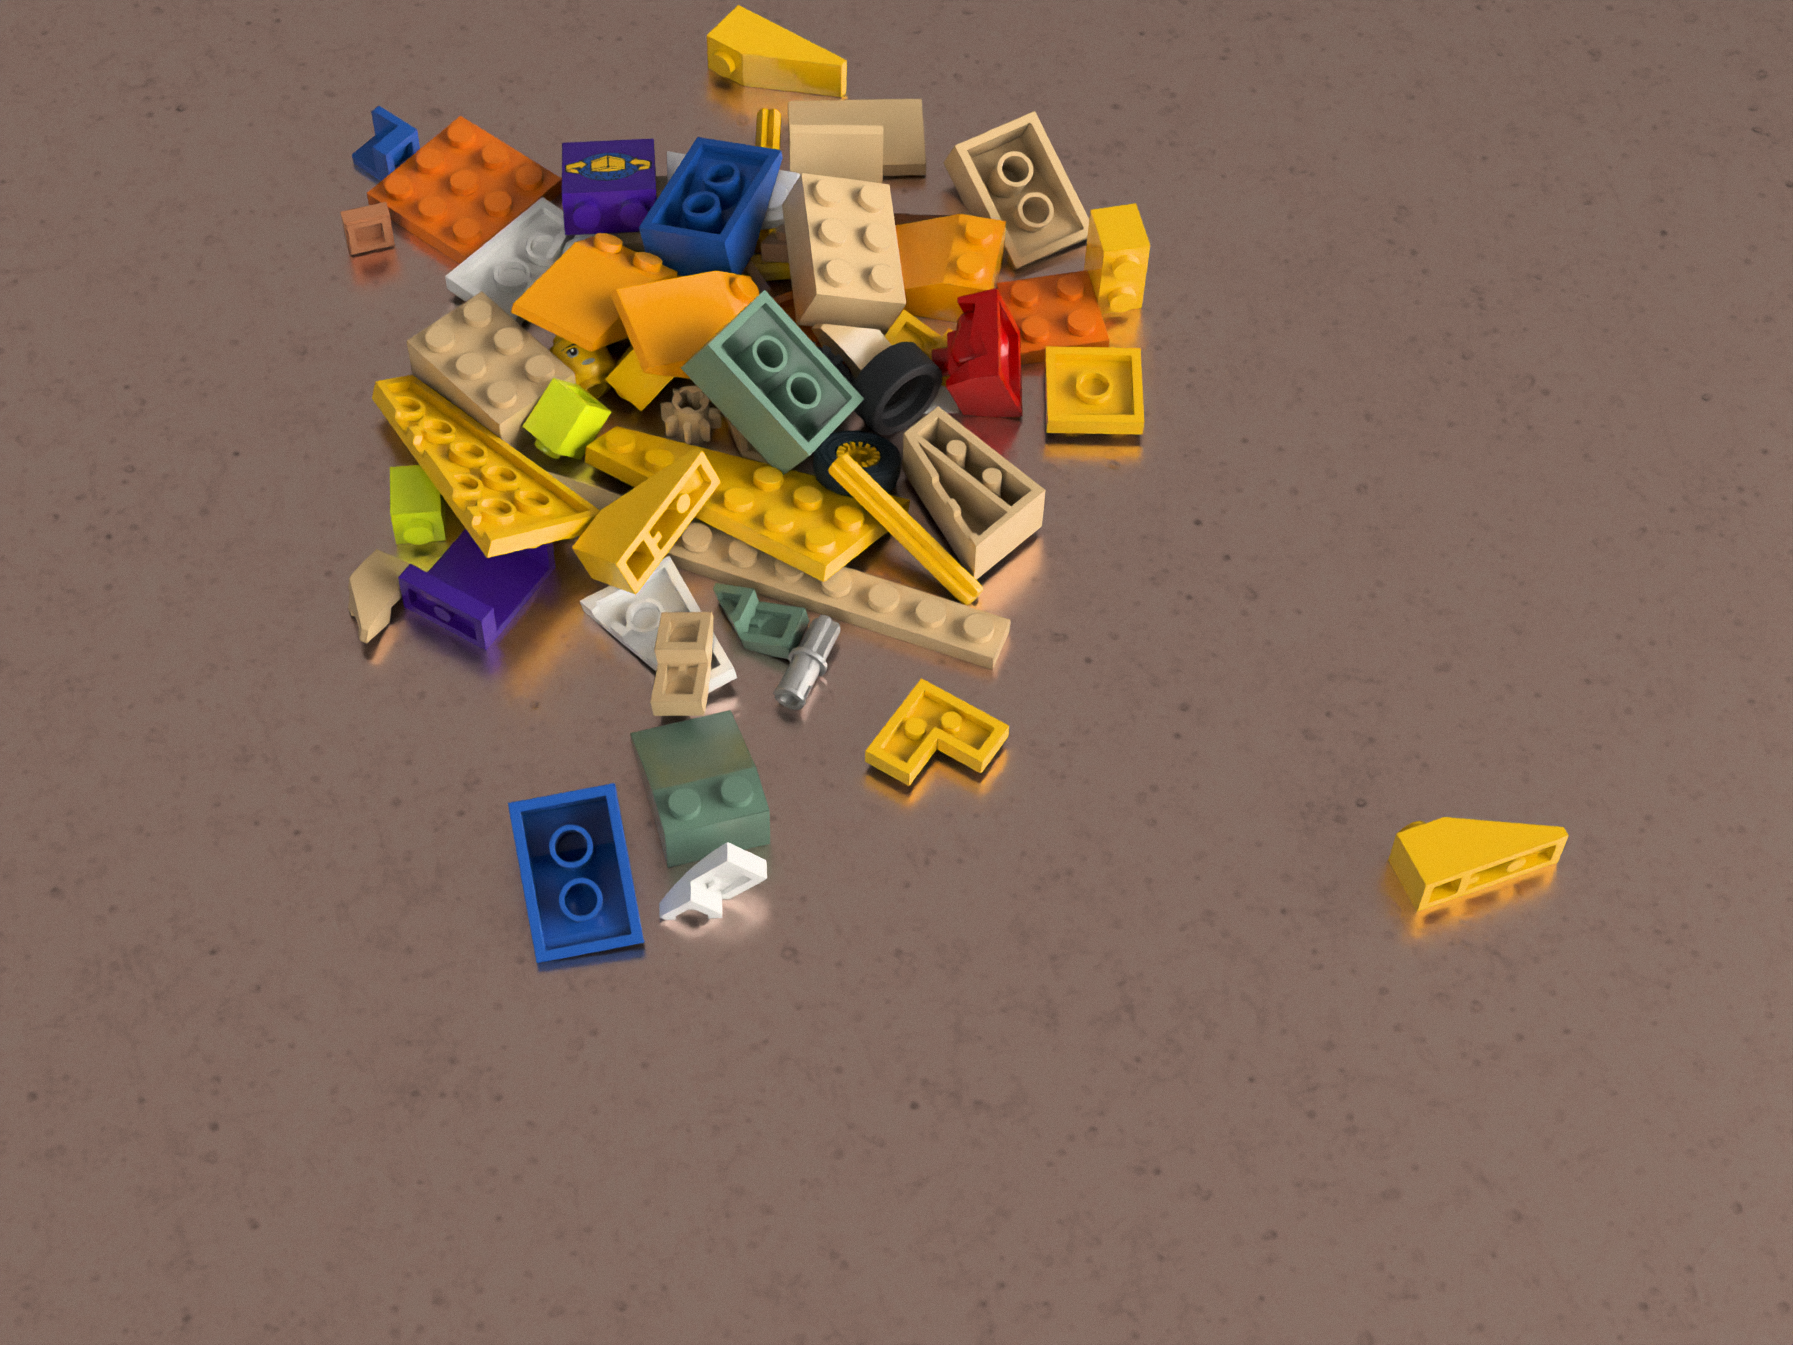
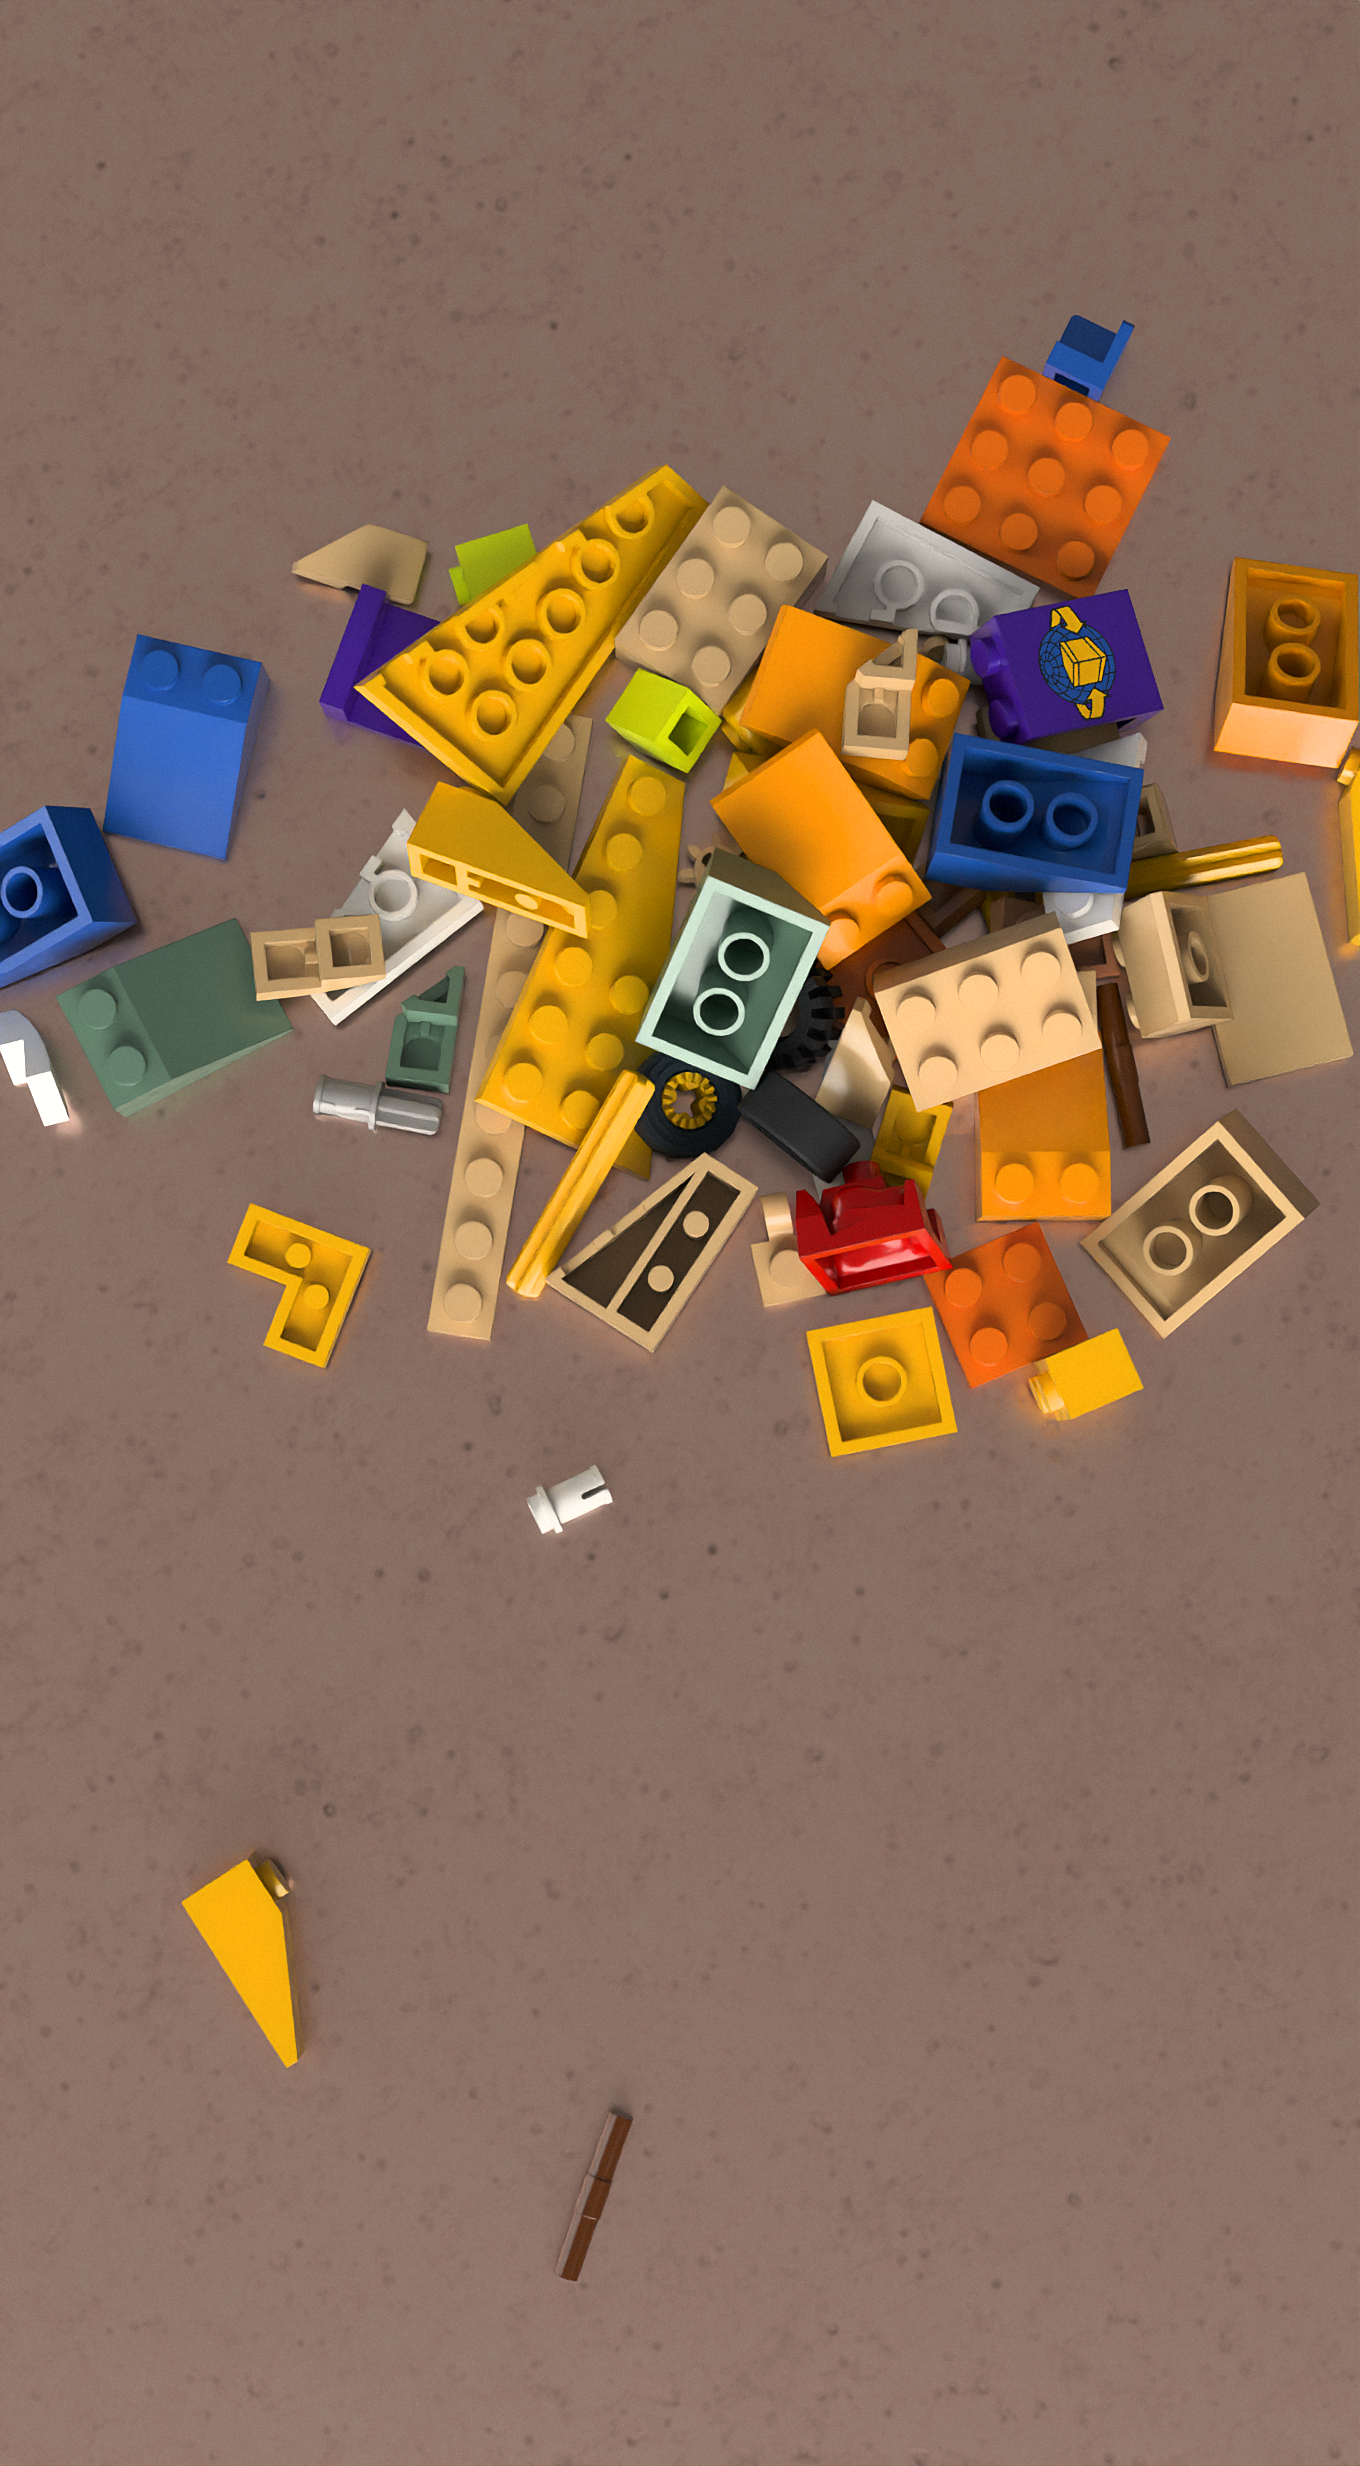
camera: 80 degrees right, 30 degrees up
nougat tile [340,202,395,255] -> none
none -> blue slope [102,634,270,861]
none -> white pin [526,1465,613,1534]
none -> reddish brown piece [553,2110,633,2282]
none -> tan plate [750,1191,826,1307]
none -> tan slope [841,628,918,761]
none -> light orange slope [1214,557,1359,769]

